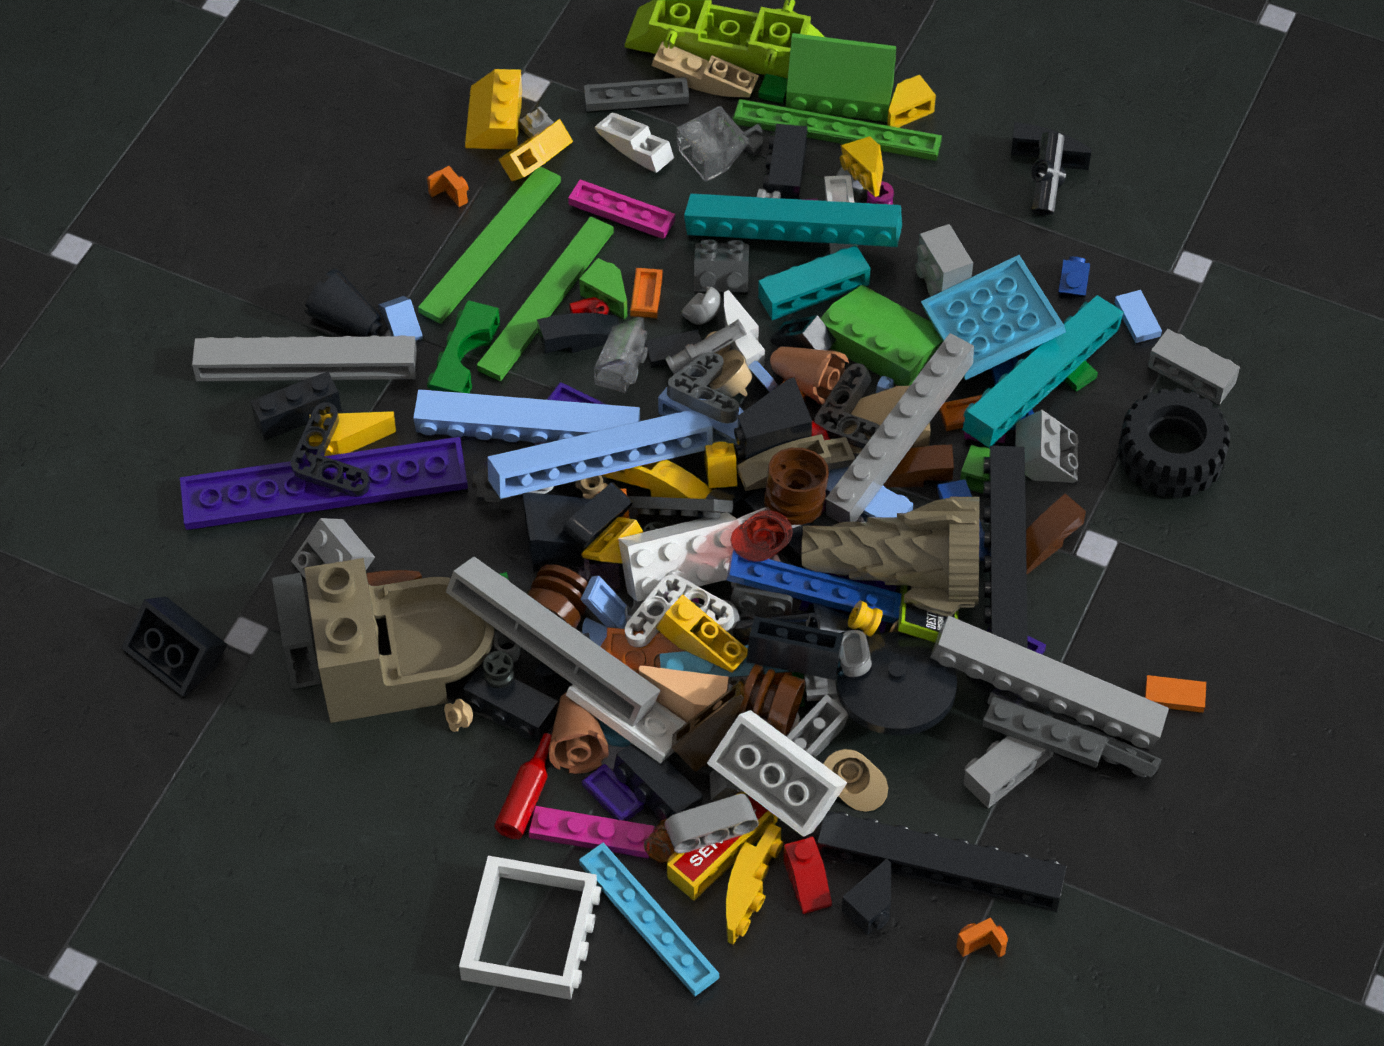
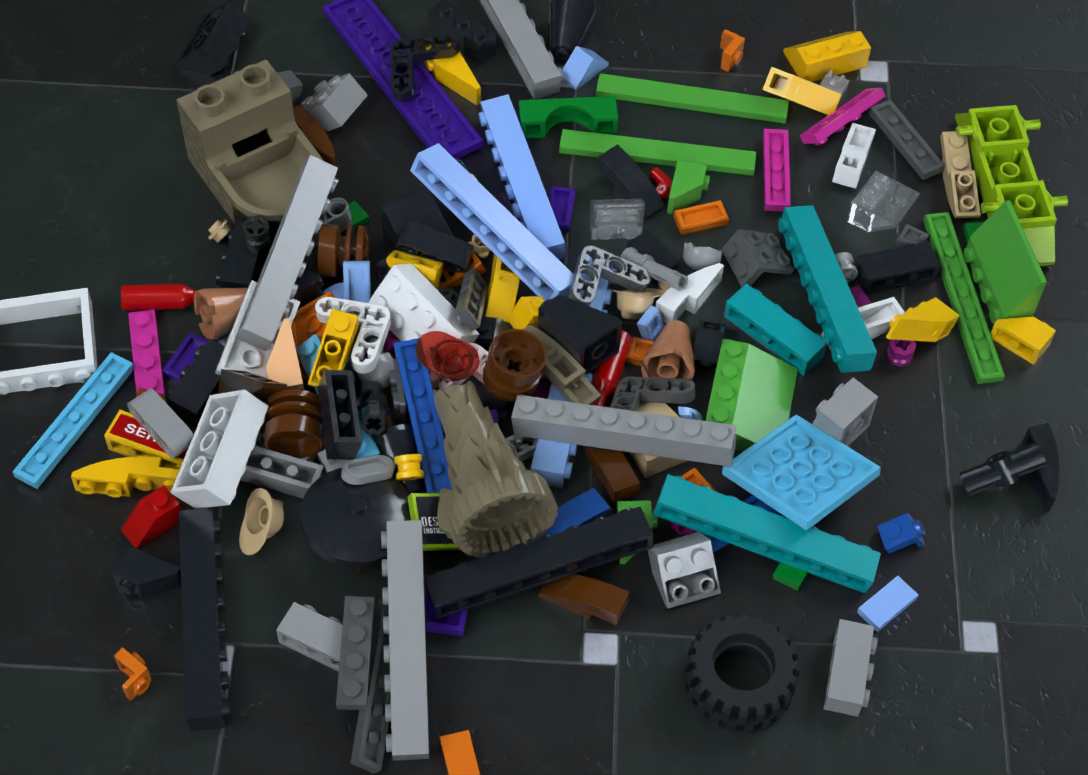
camera: 65 degrees right, 0 degrees up
none -> dark pink plate [800,88,885,146]

